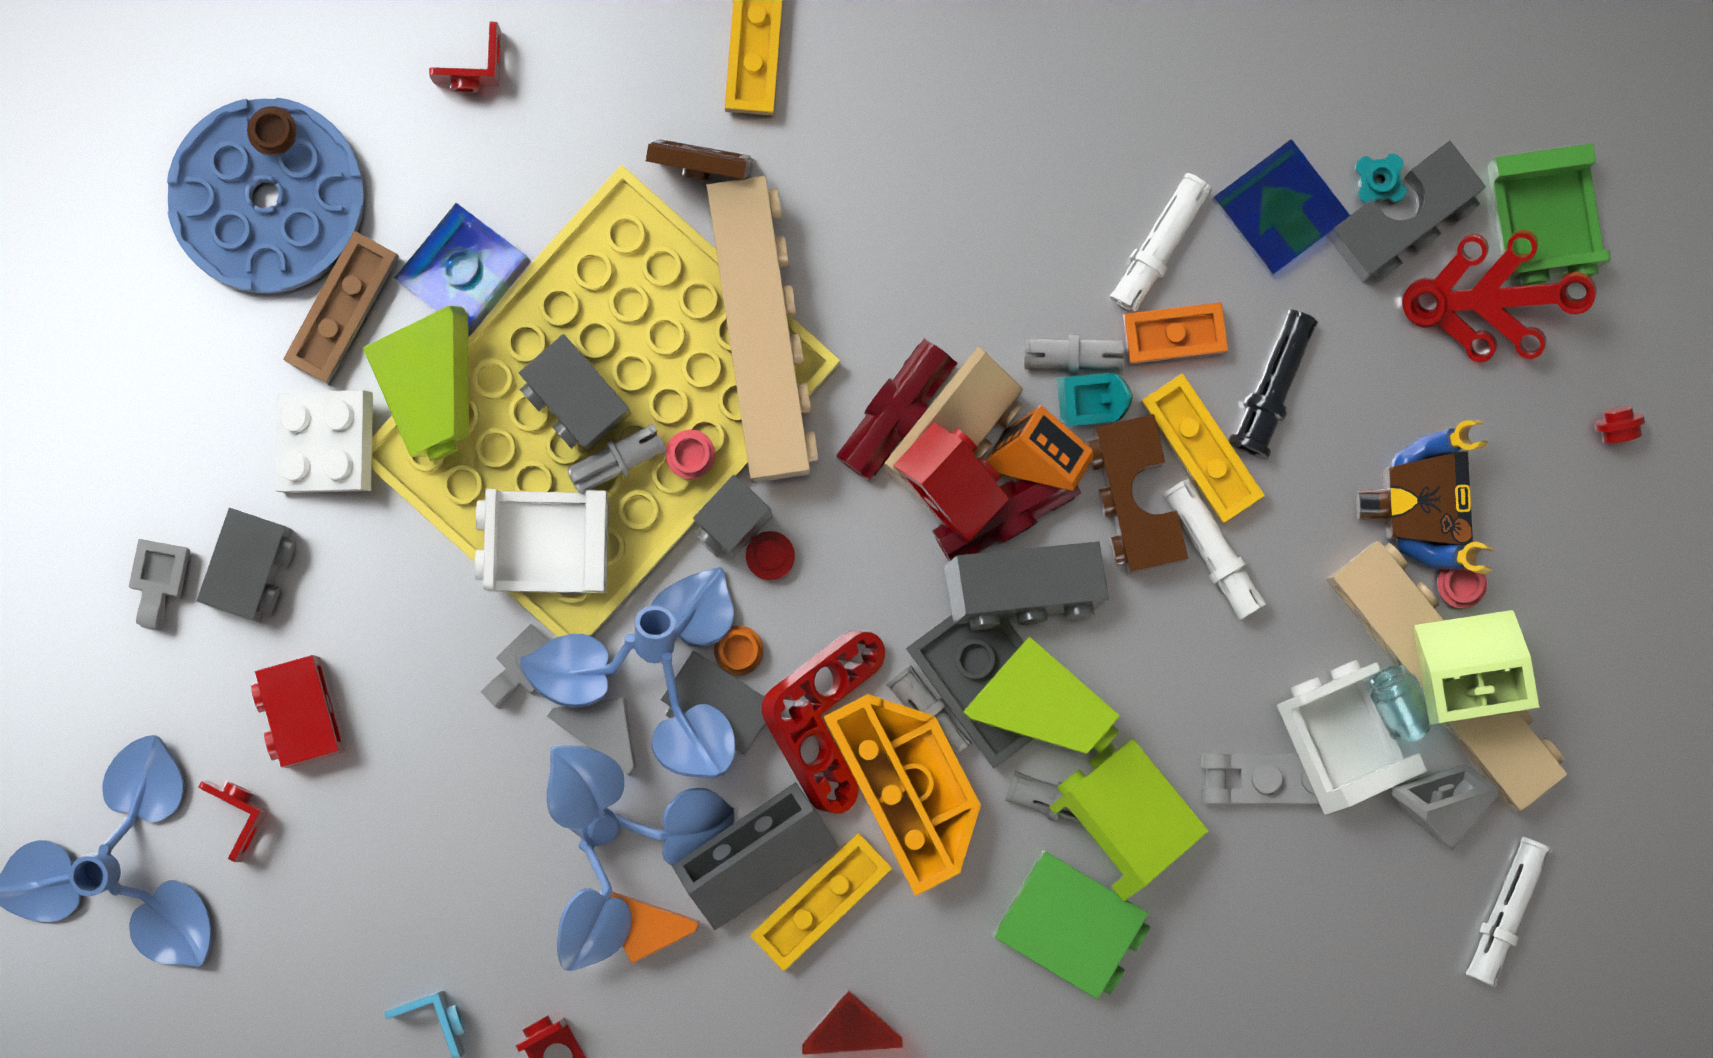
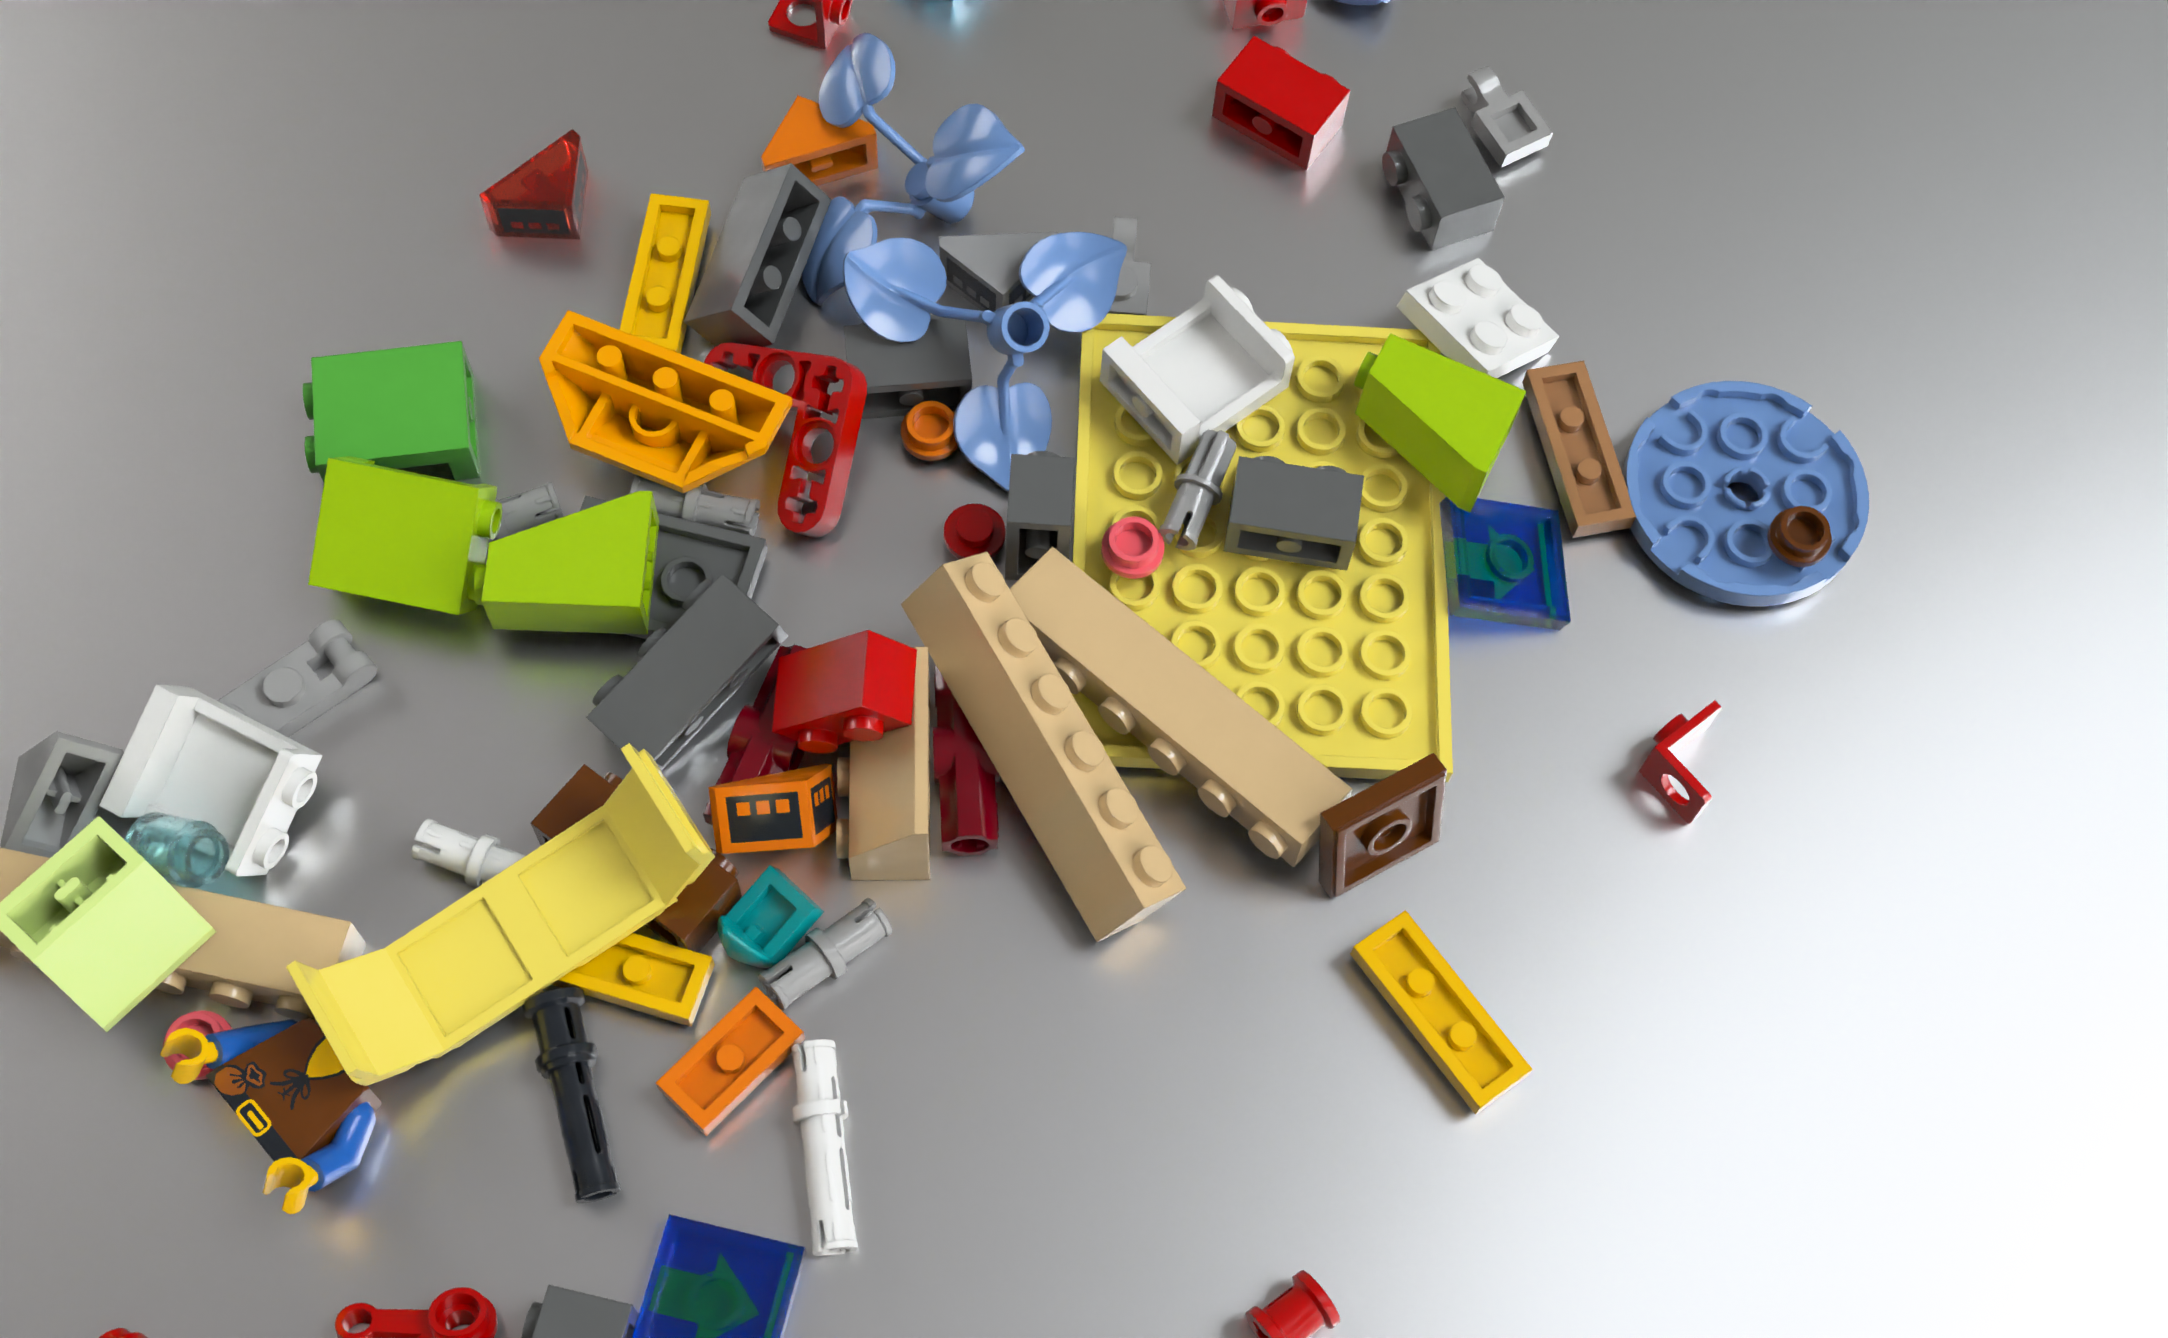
camera: 135 degrees right, 20 degrees down
none -> light yellow windscreen [286,743,715,1086]
none -> tan brick [901,552,1187,942]

